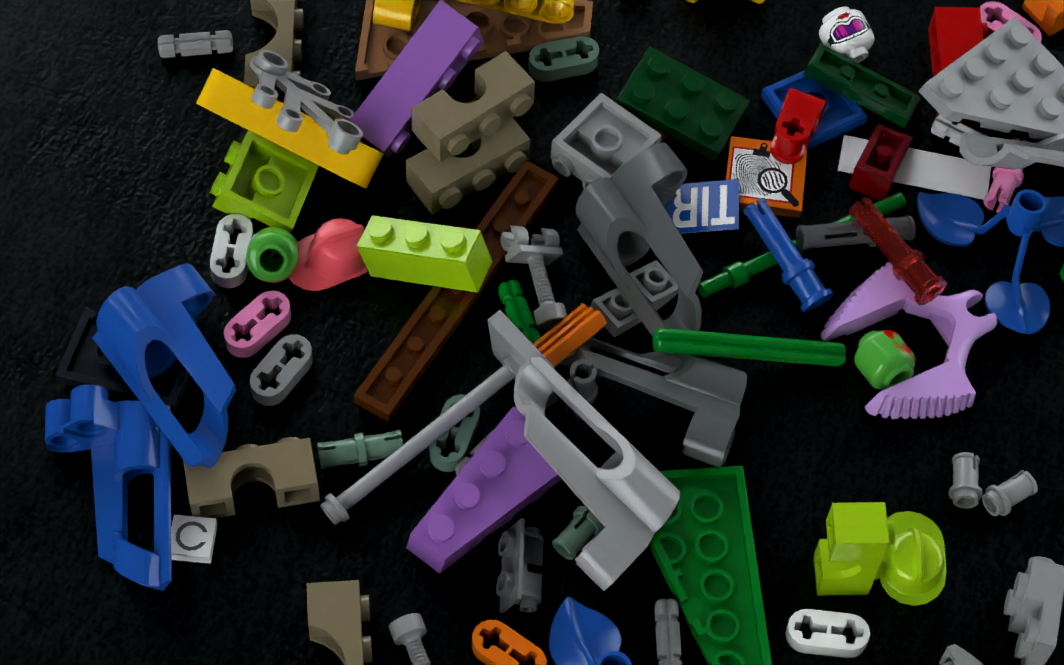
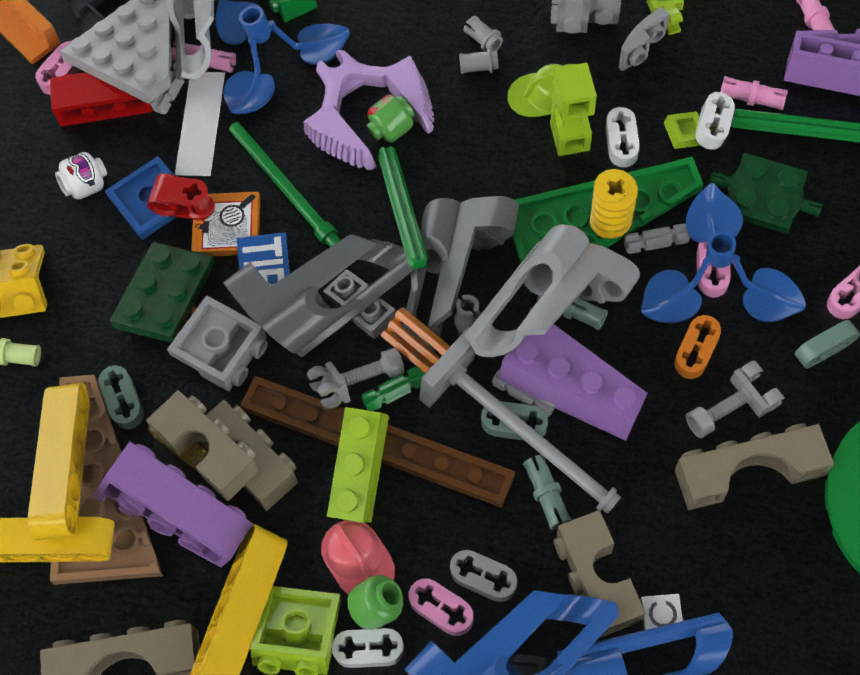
camera: 90 degrees left, 5 degrees up
light grey plant [250,50,363,154] -> none
dark grey hinge [496,518,544,613] -> none
blue pin [743,198,834,314] -> none
dark grey pin [796,215,916,250] -> none
dark green tile [803,43,921,128] -> none
dark red slope [849,124,913,201] -> none
clear red pin [849,197,947,305] -> none
none -> yellow piece [590,169,638,239]

